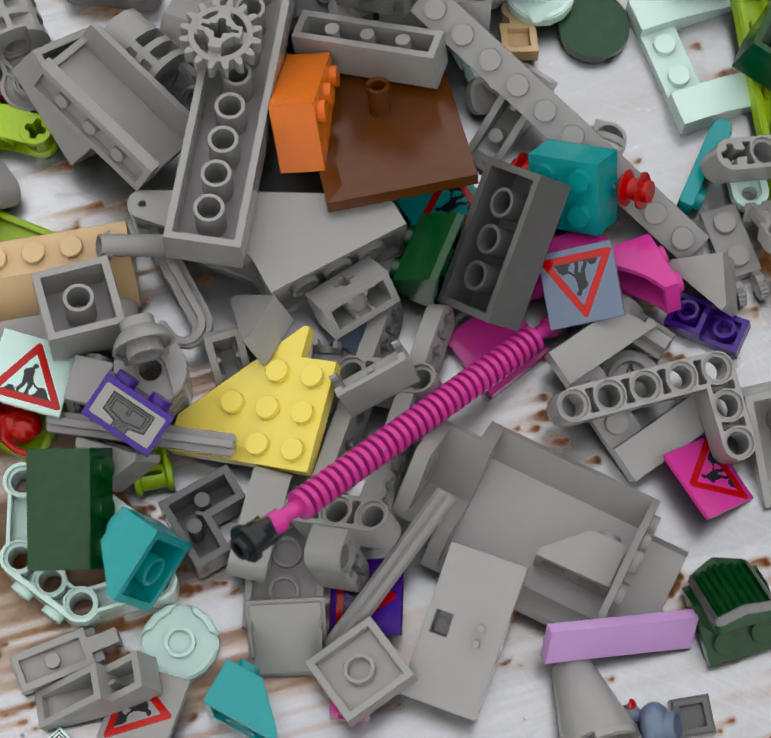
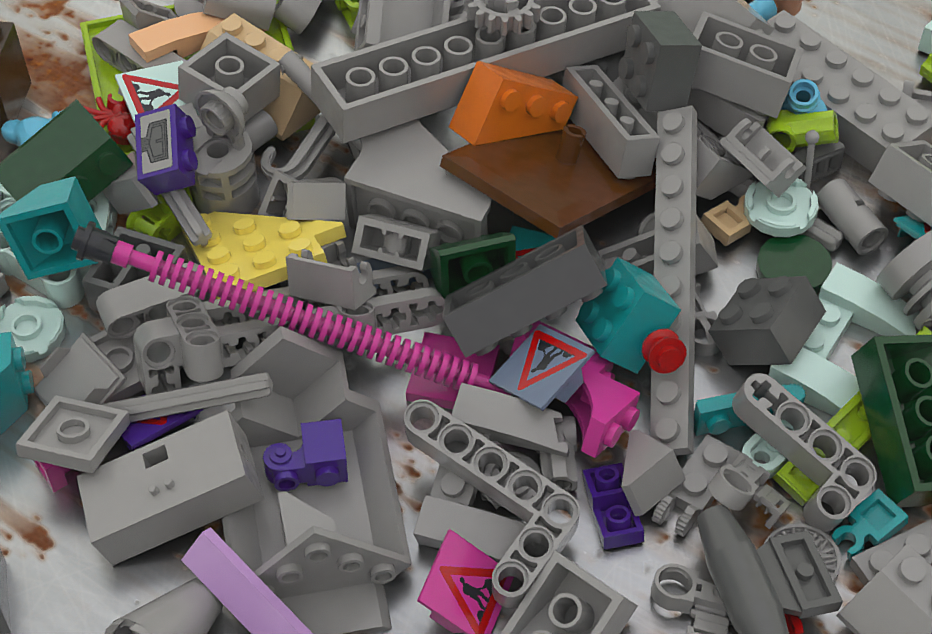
camera: 55 degrees right, 20 degrees down
none -> dark purple brick [263,419,348,491]
none -> dark grey brick [708,276,826,365]

